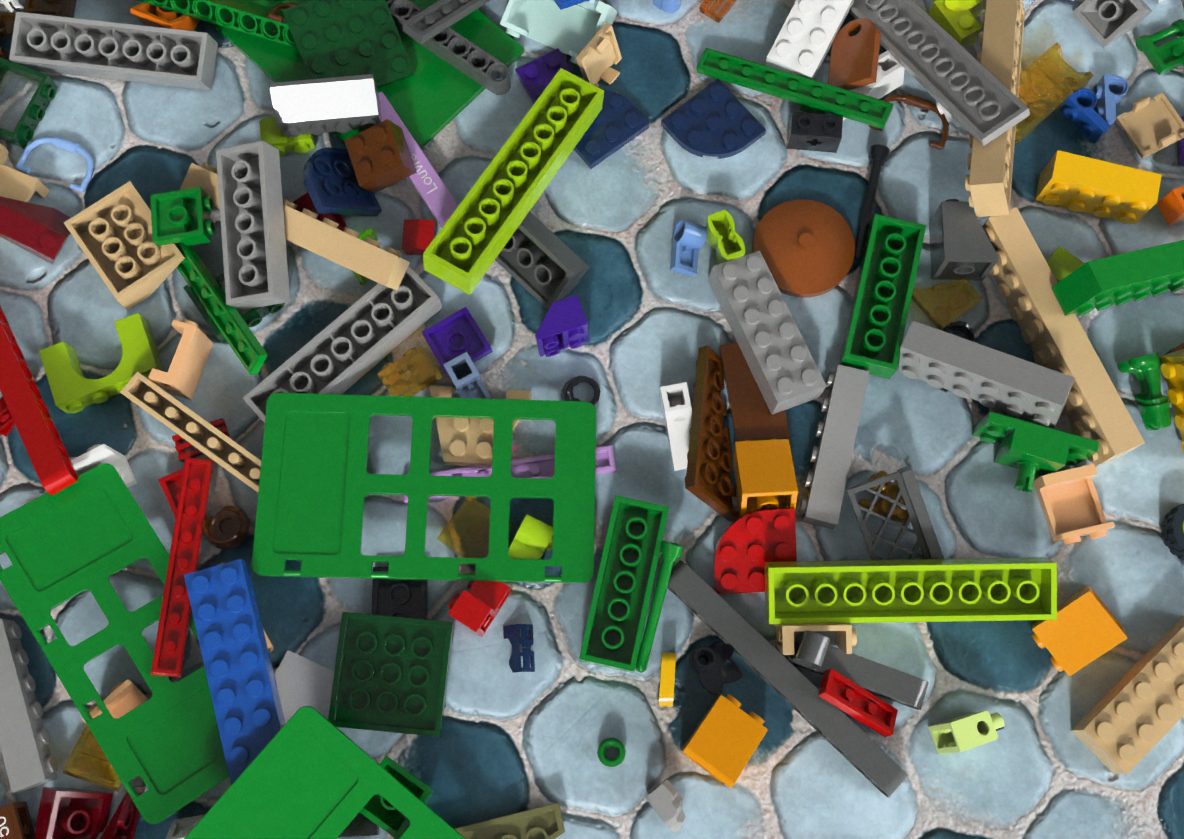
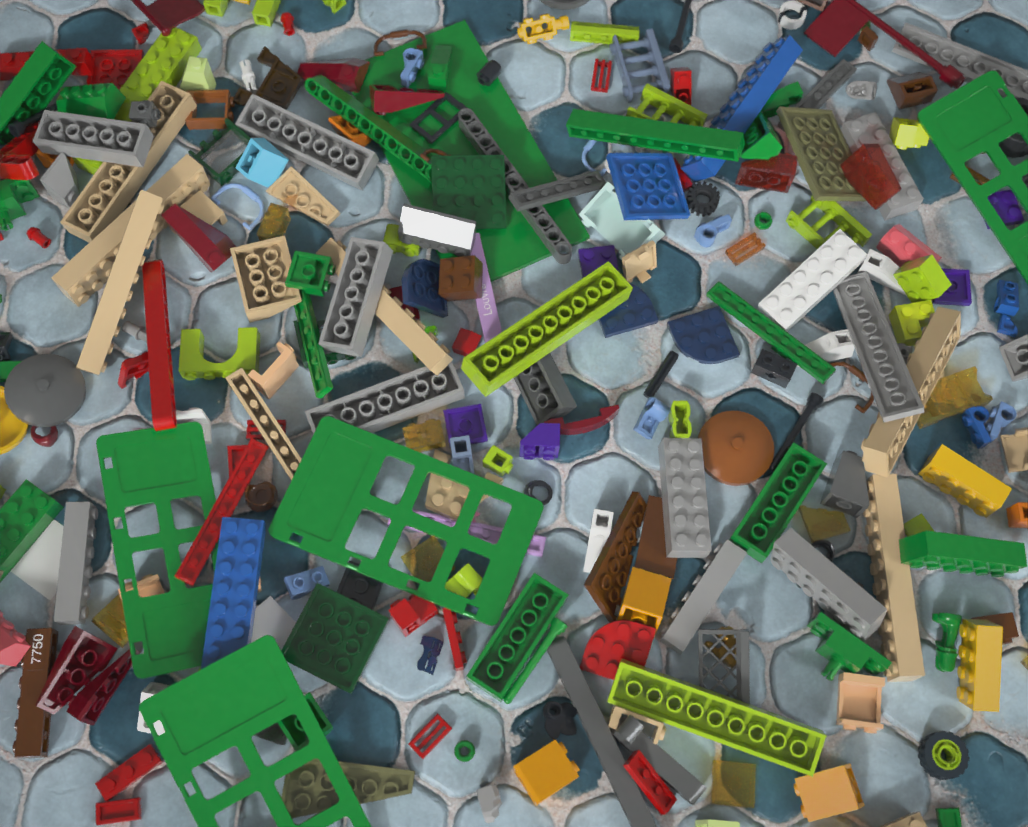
camera: 15 degrees right, 5 degrees down
yellow beam [658,652,676,707] -> none
dark orange tile [828,18,881,90] -> none
none -> medium azure slope [236,138,289,188]
none -> clear yellow brick [257,203,291,241]
none -> tan wing [266,166,340,226]
none -> medium blue plate [284,566,330,600]
none -> red tile [408,713,453,759]
none -> red plate [442,608,467,671]
none -> lime brick [482,445,514,477]
none -> dark red slope [544,404,619,435]
none -> black axle [643,351,679,398]
none -> clear yellow plate [711,760,756,808]

